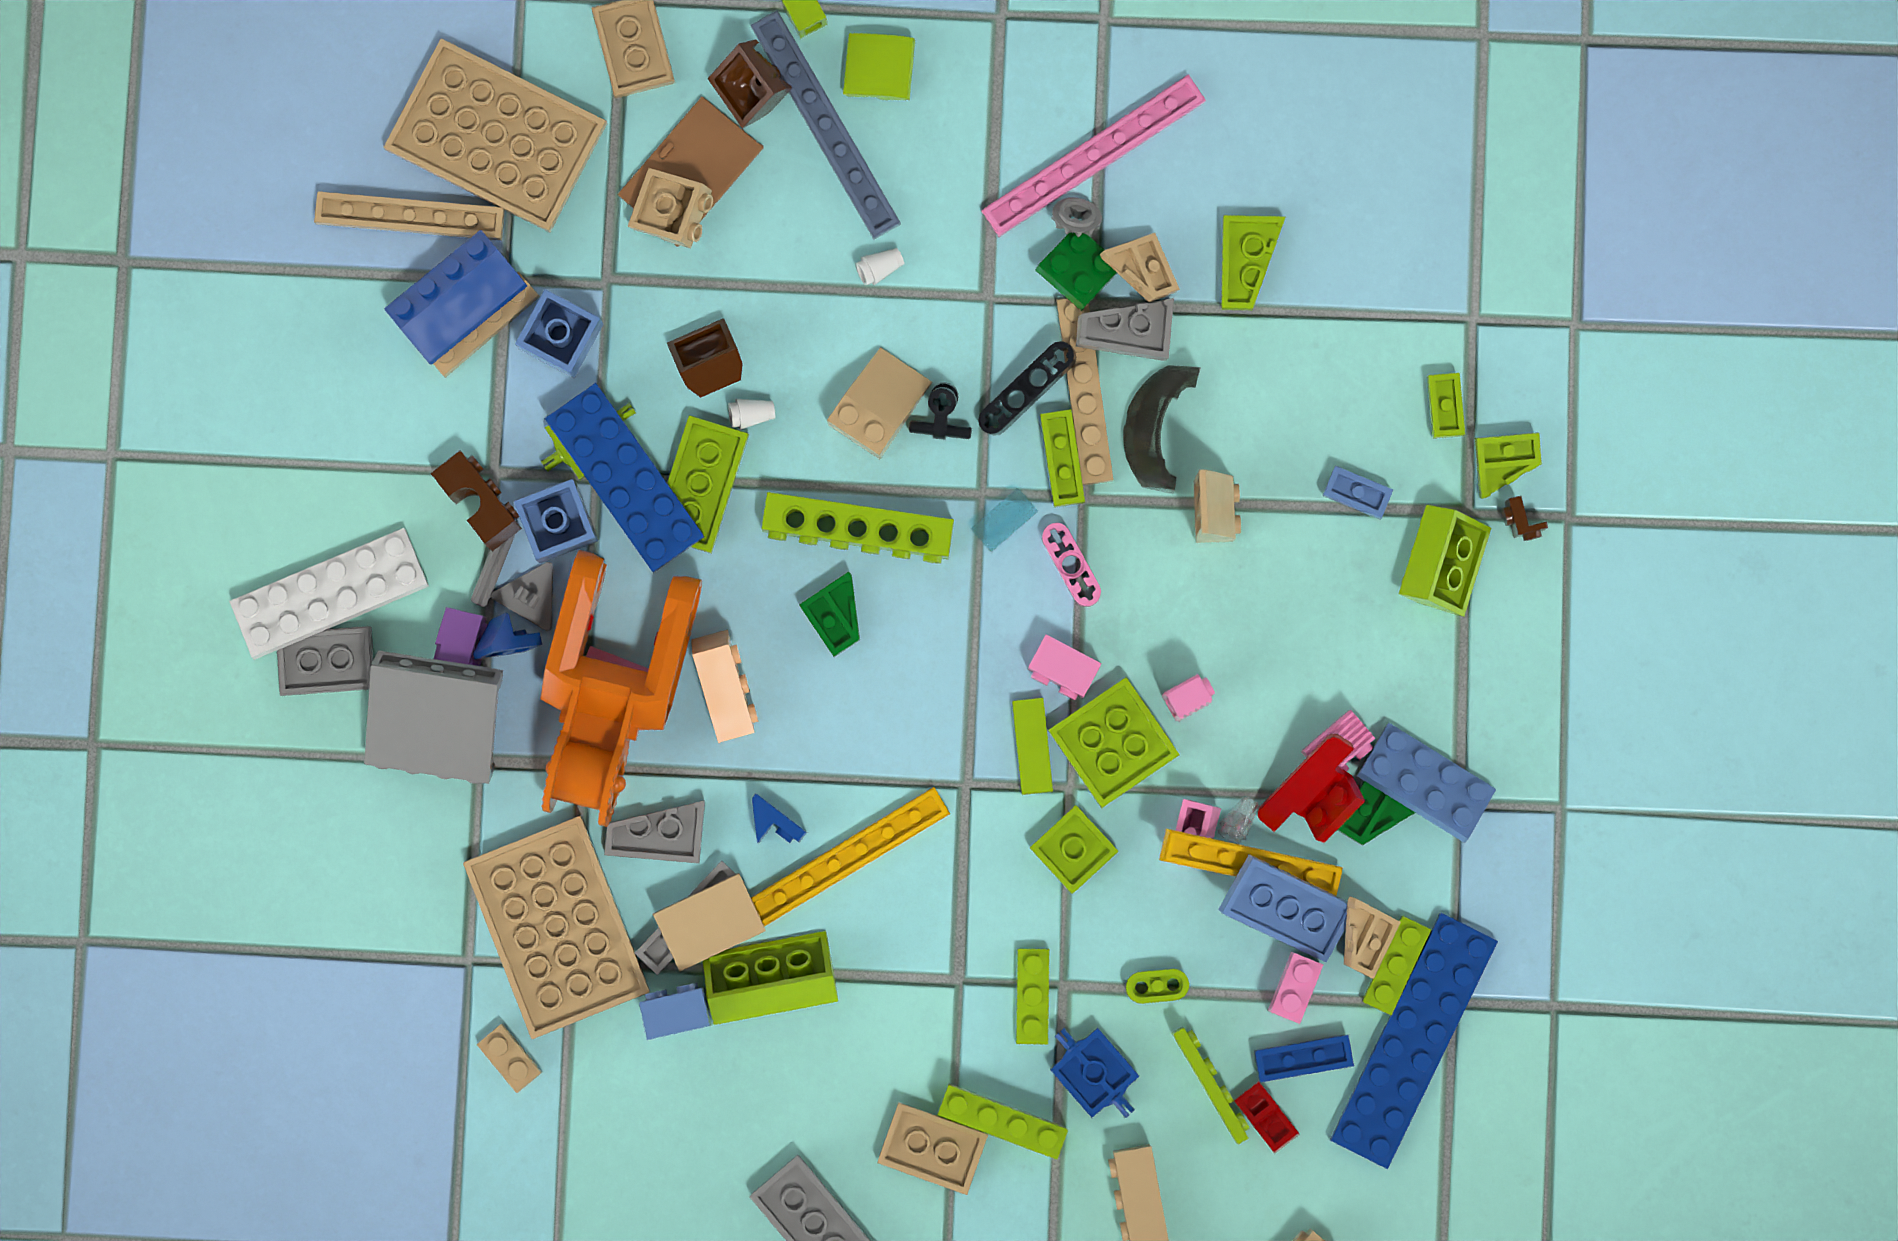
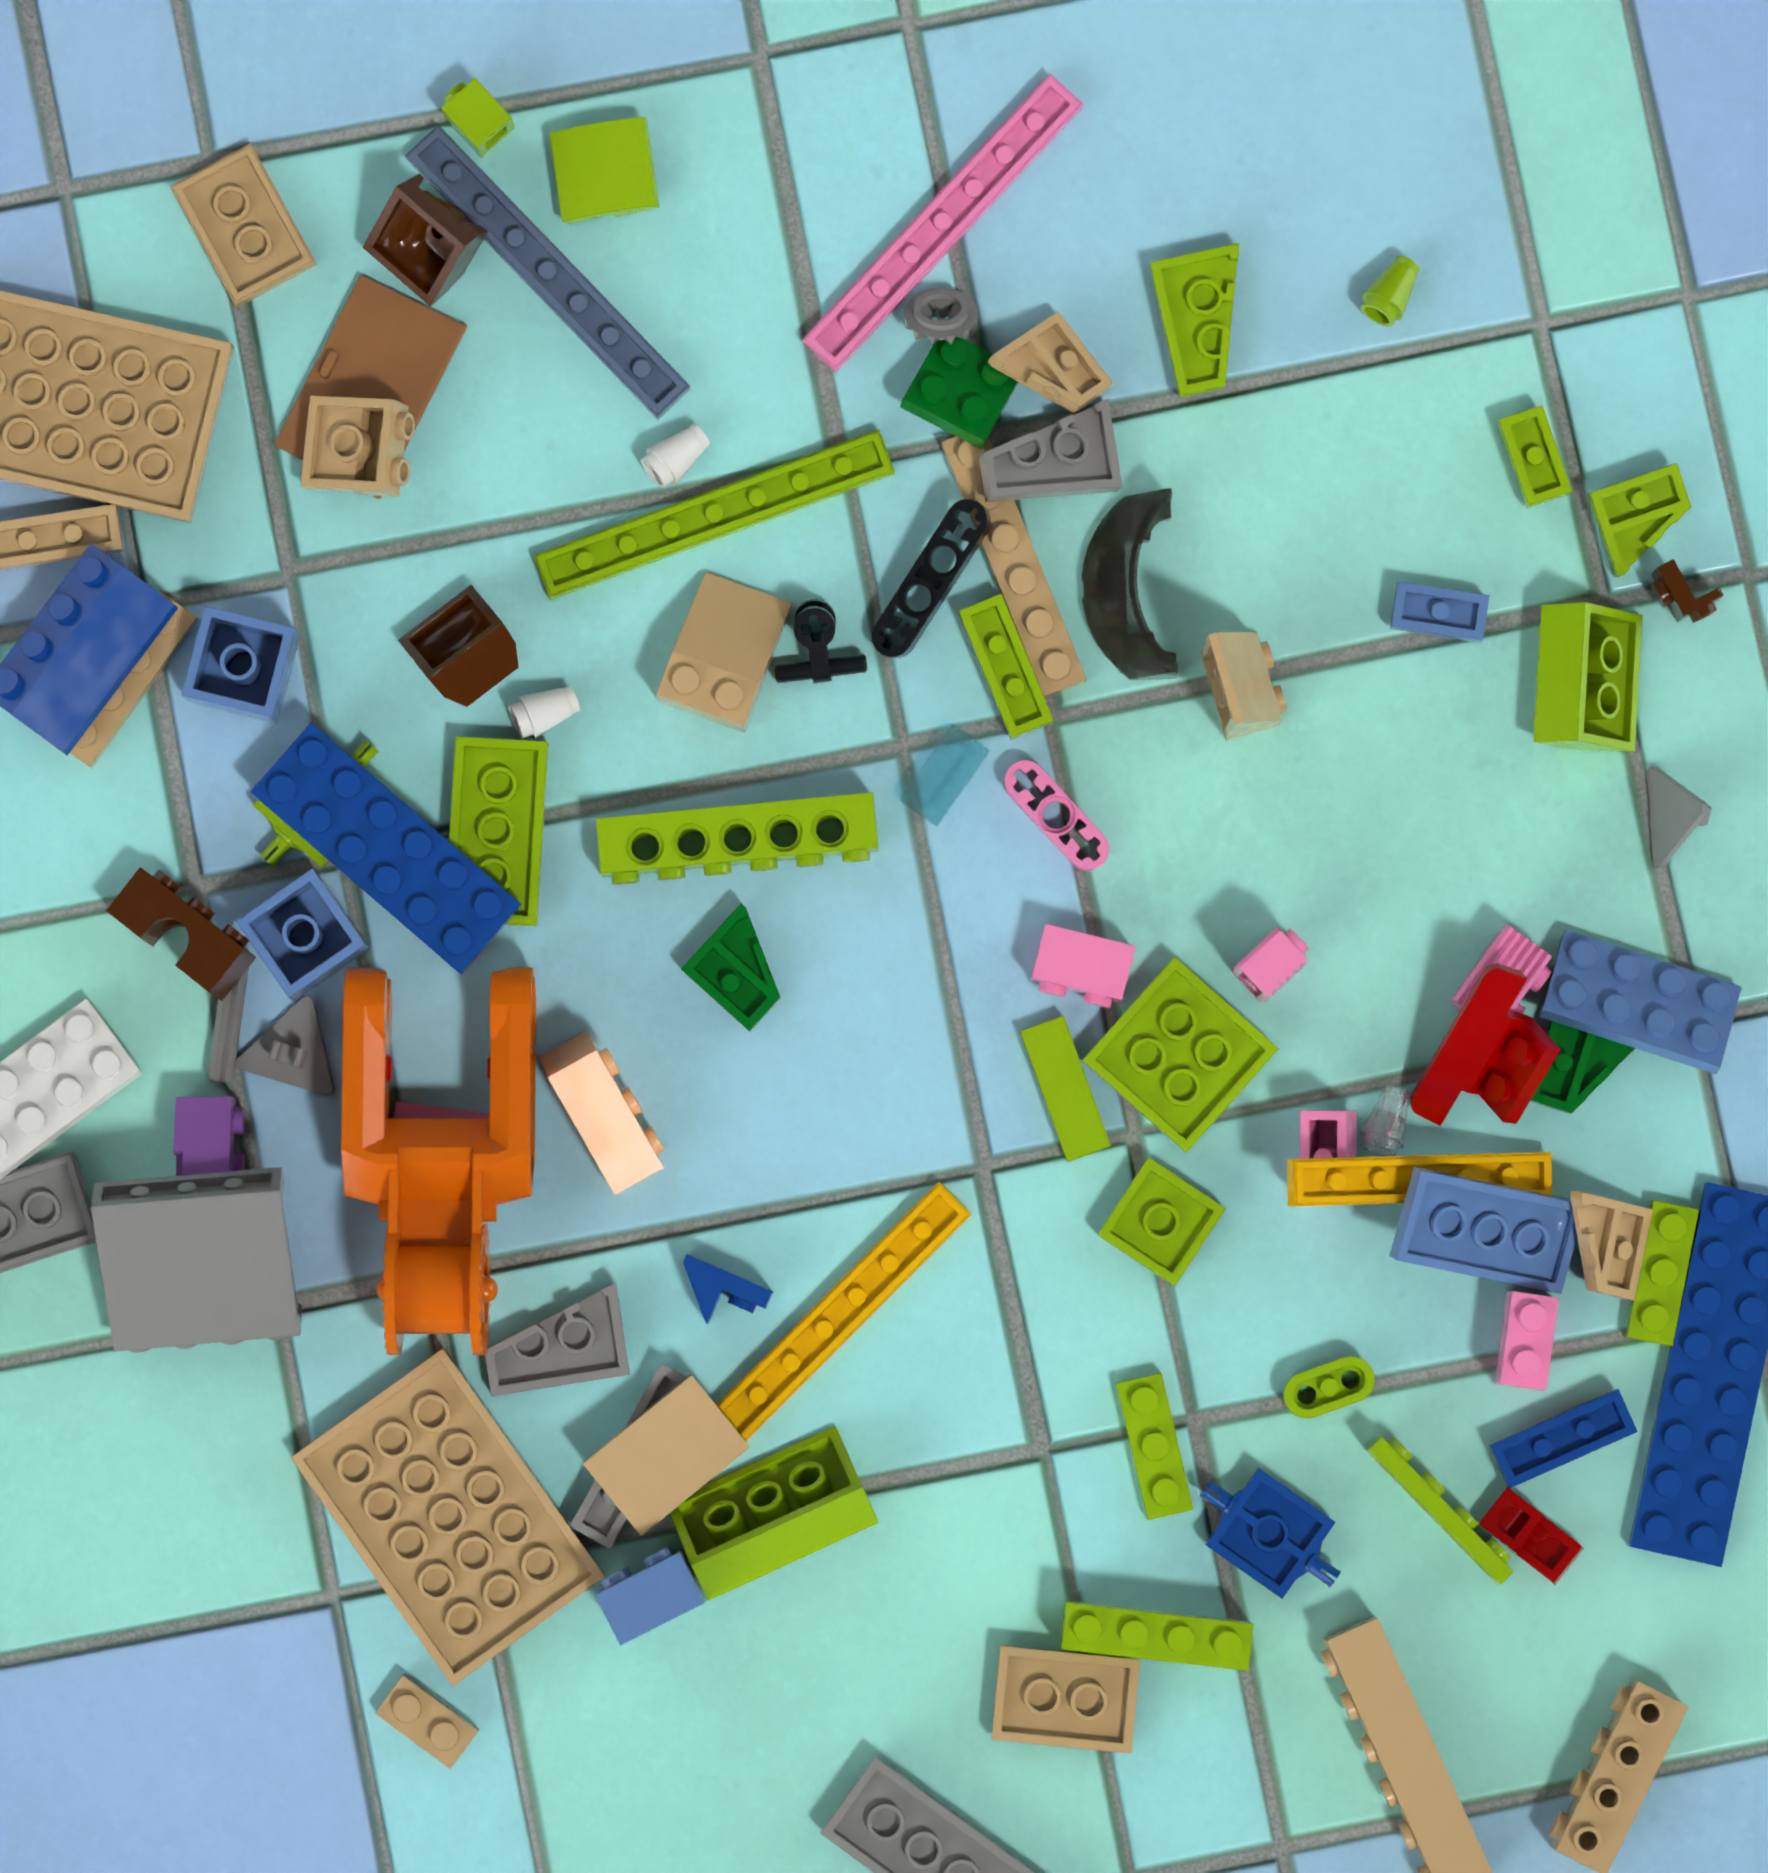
camera: 15 degrees left, 0 degrees up
blue slope [473,613,542,660] -> none
none -> lime tile [534,429,895,600]
none -> lime cone [1361,255,1420,327]
none -> light grey piece [1647,767,1712,868]

